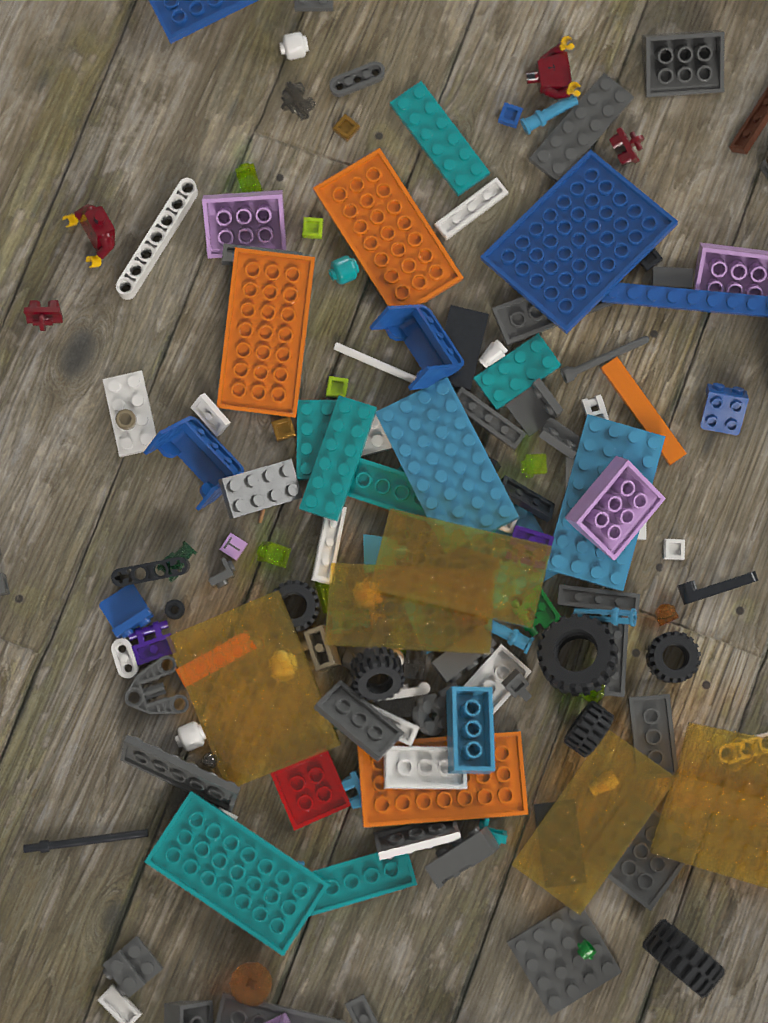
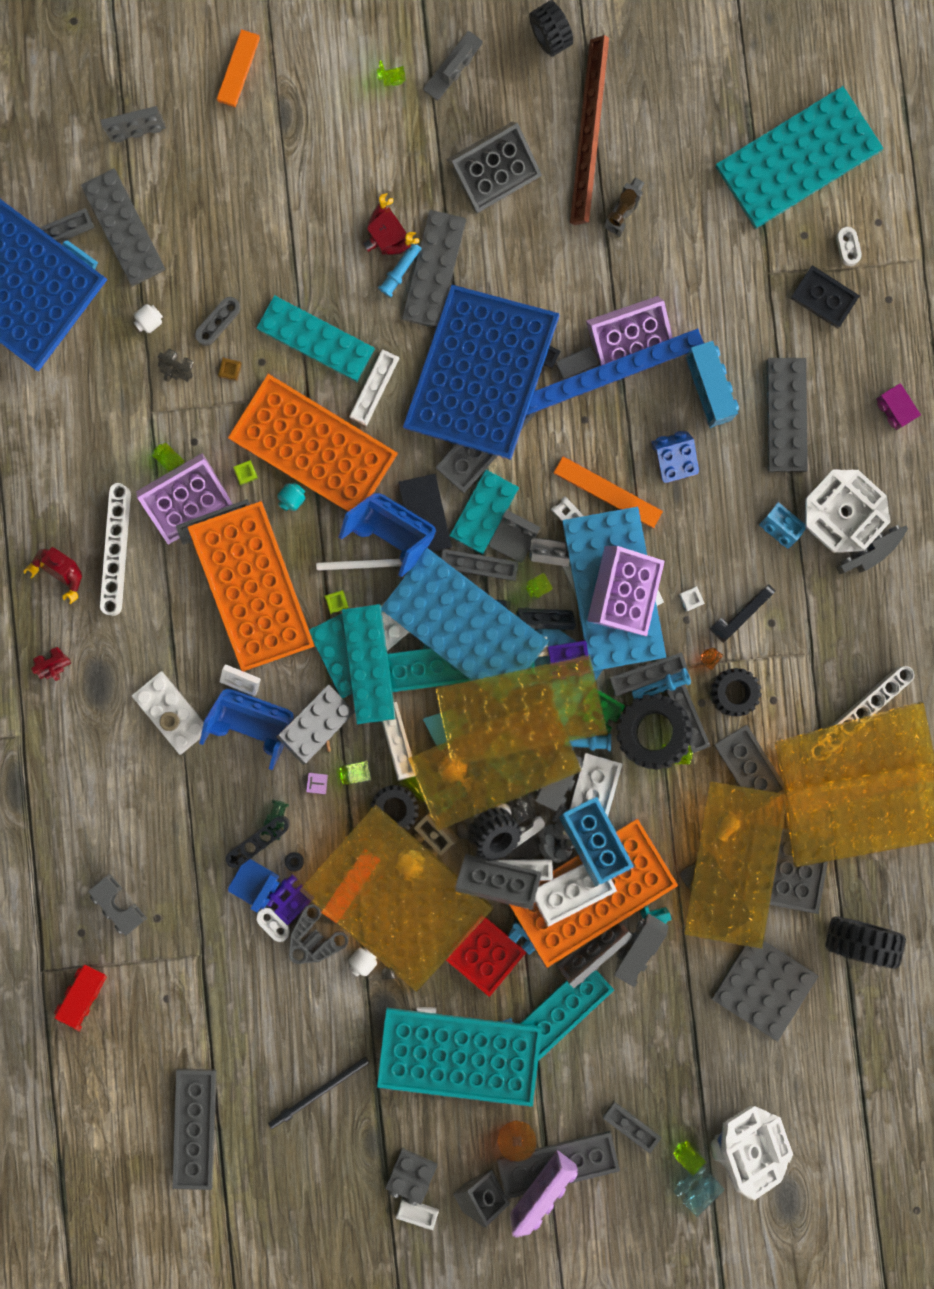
camera: 25 degrees left, 5 degrees up
dark grey plate [120,735,241,812] -> none
dark grey bracket [208,557,236,589] -> none
pearl gold tile [271,417,296,442] -> none
white cone [478,339,508,368] -> none
blue plate [498,102,523,129] -> none
dark grey plate [501,669,532,702] -> none
dark grey piece [560,336,649,383] -> none
black tyre [564,701,614,758] -> none
green plate [577,940,597,960] -> none
dark red hips [609,127,645,165] -> none

